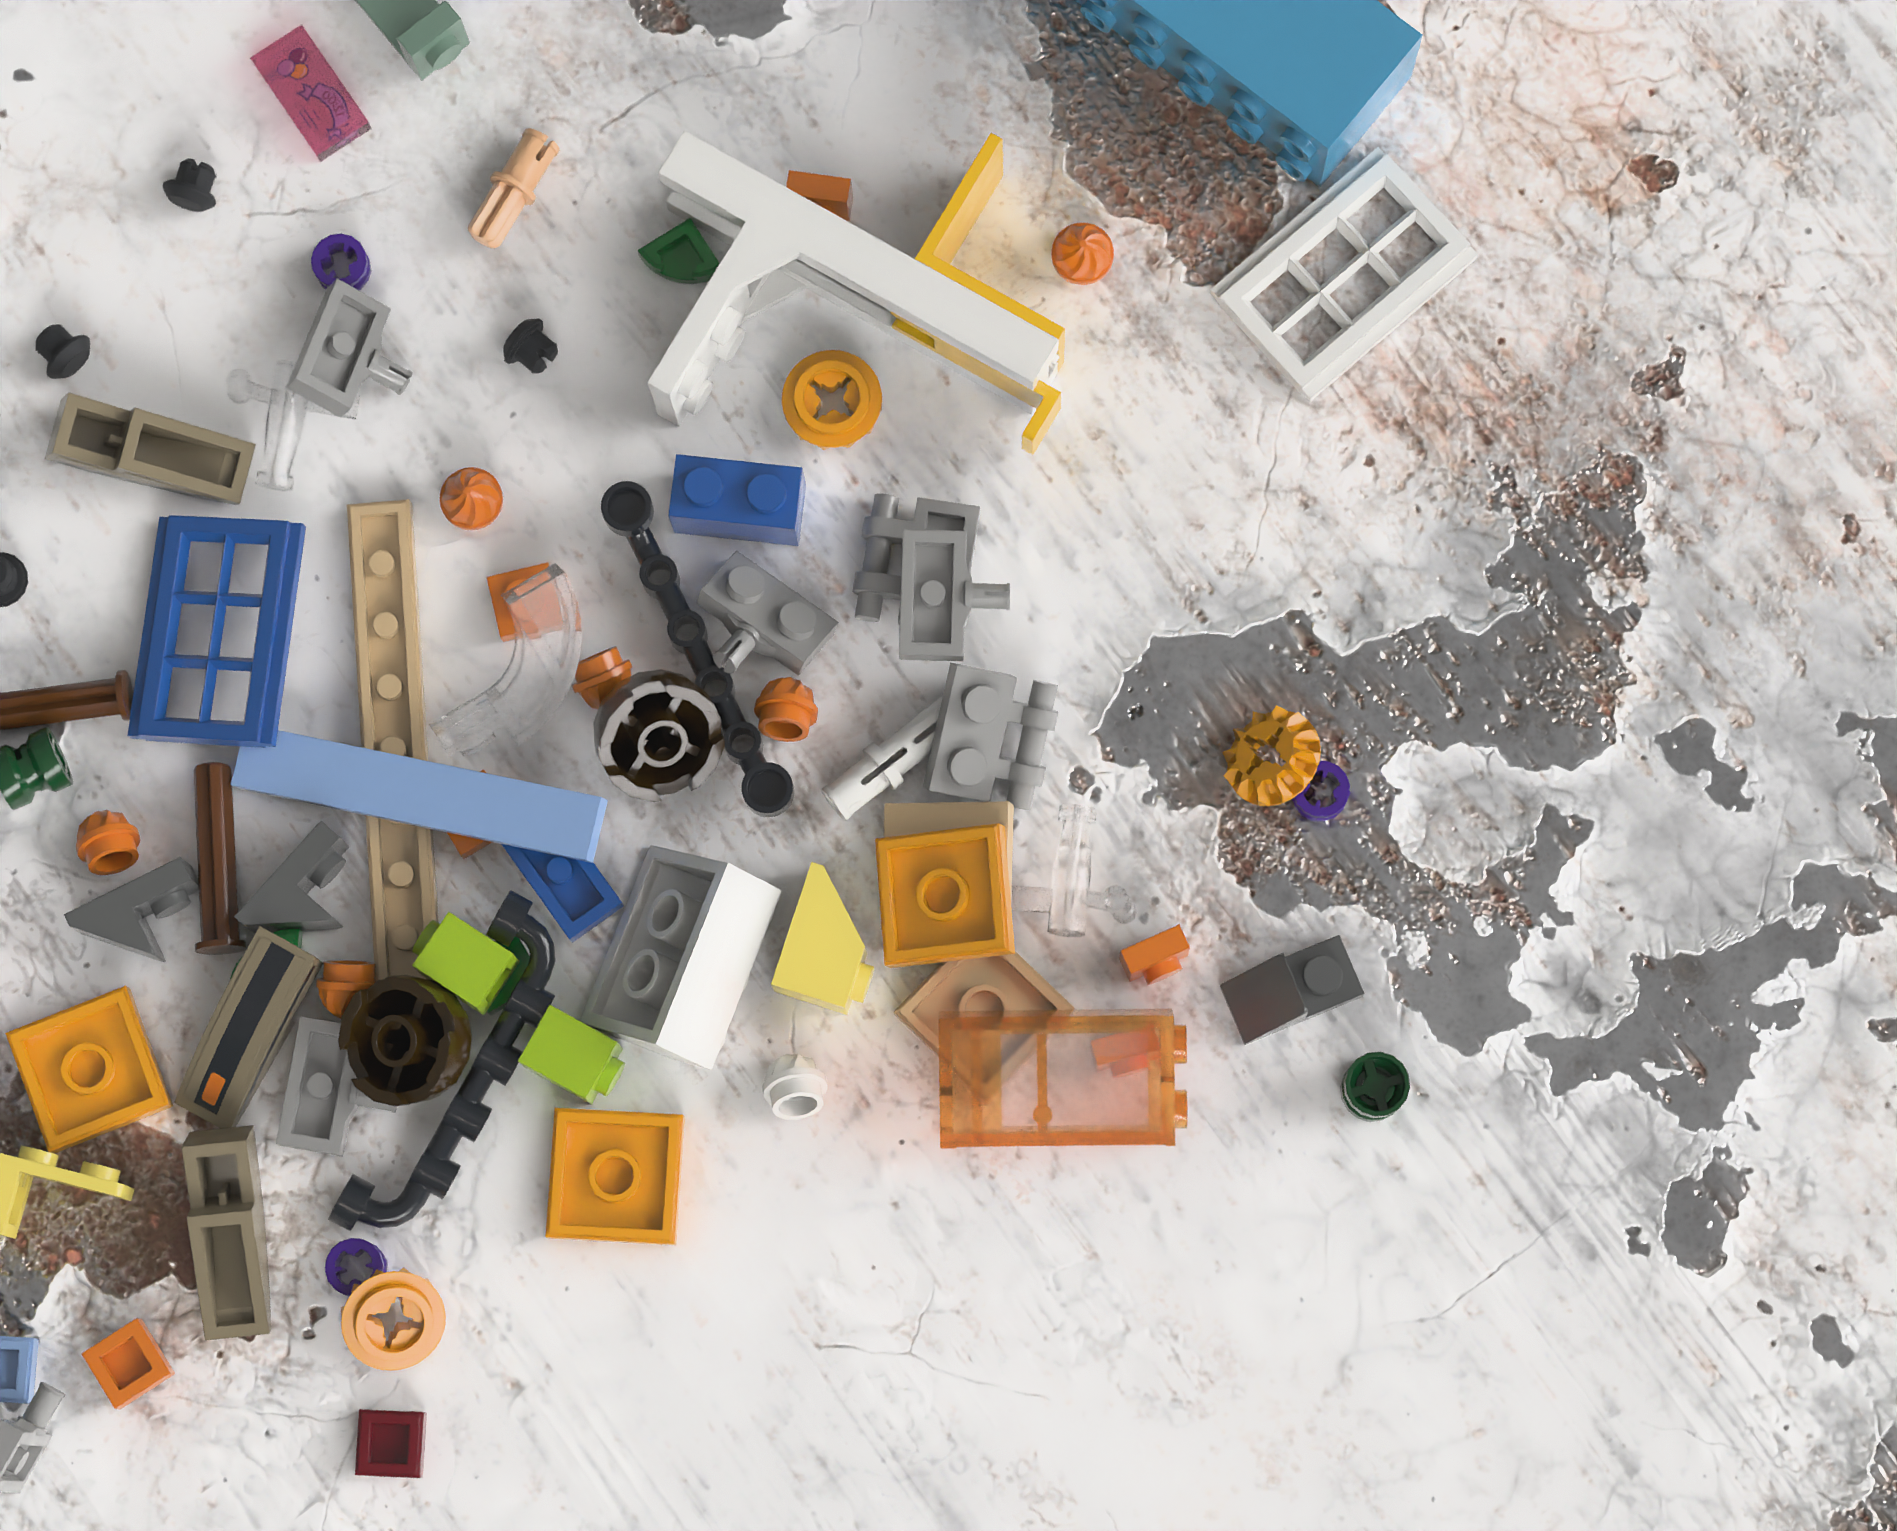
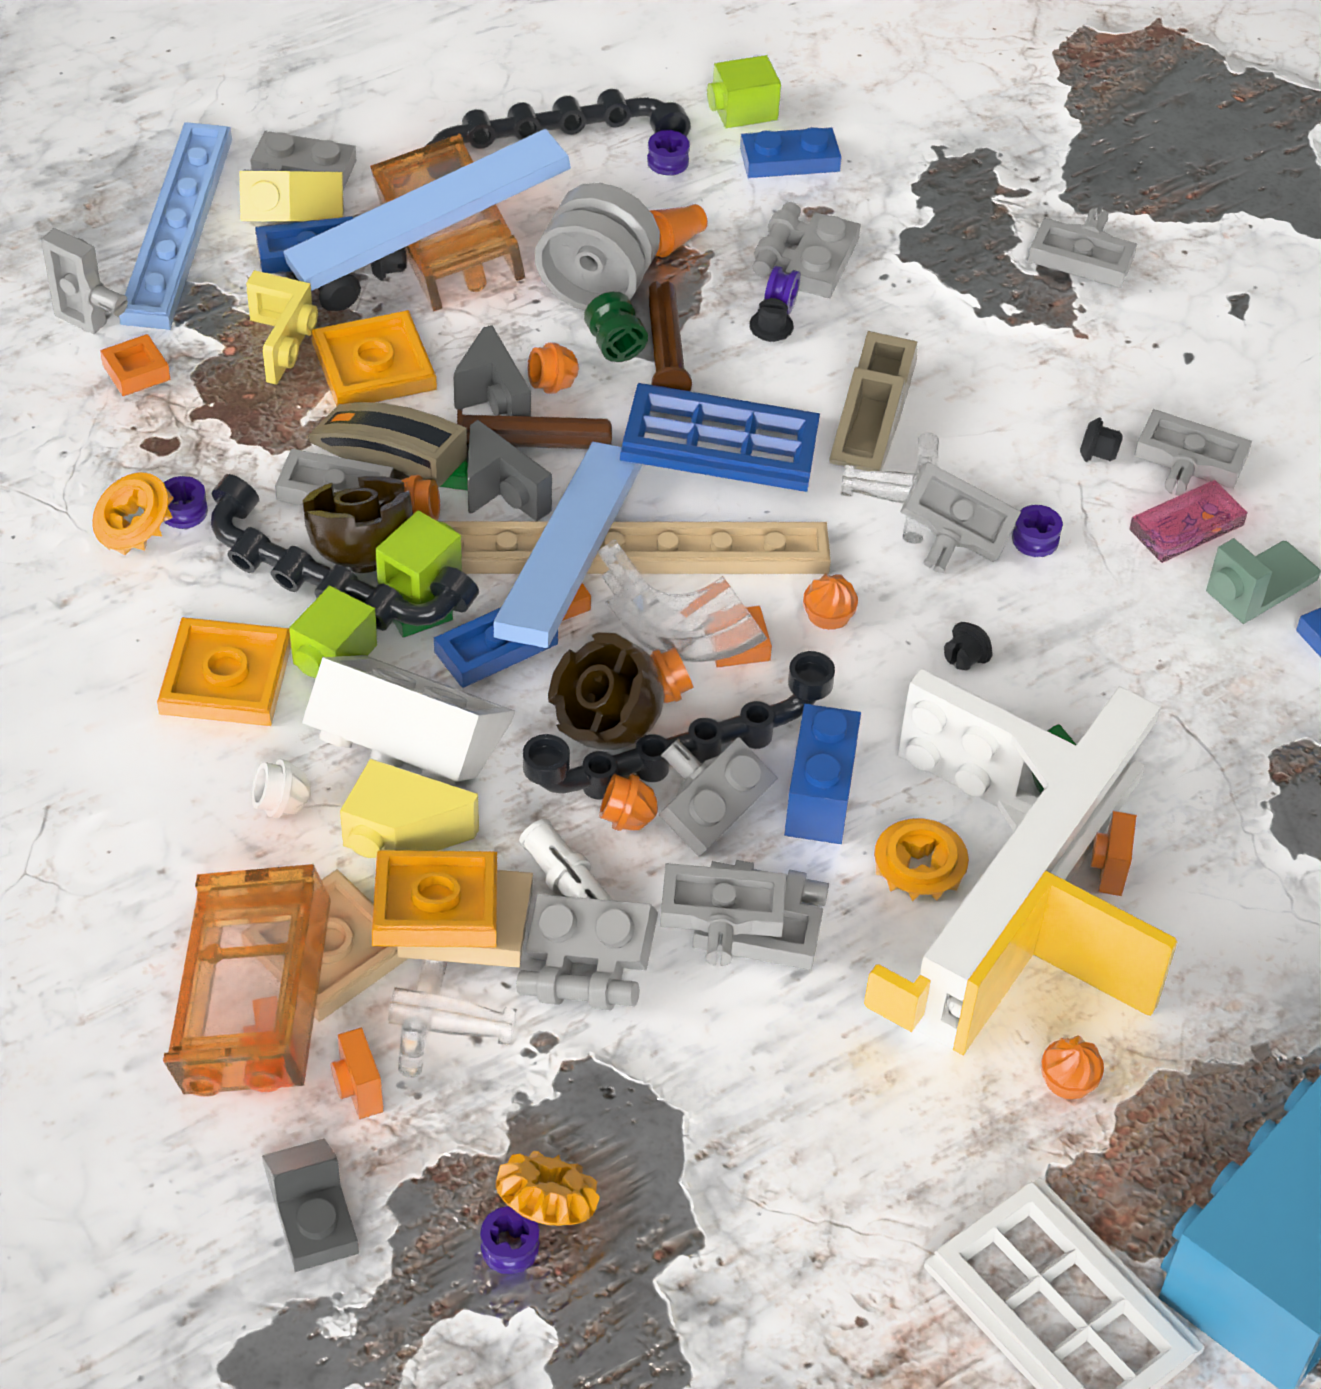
camera: 85 degrees right, 30 degrees down
black piece [35,324,90,379] -> none
dark tan slope [181,1125,271,1341] -> none
dark red tile [355,1409,427,1478] -> none
light nougat axle [468,128,560,249] -> none
dark green wheel [1340,1052,1410,1122] -> none
none -> light grey plate [1134,409,1252,495]

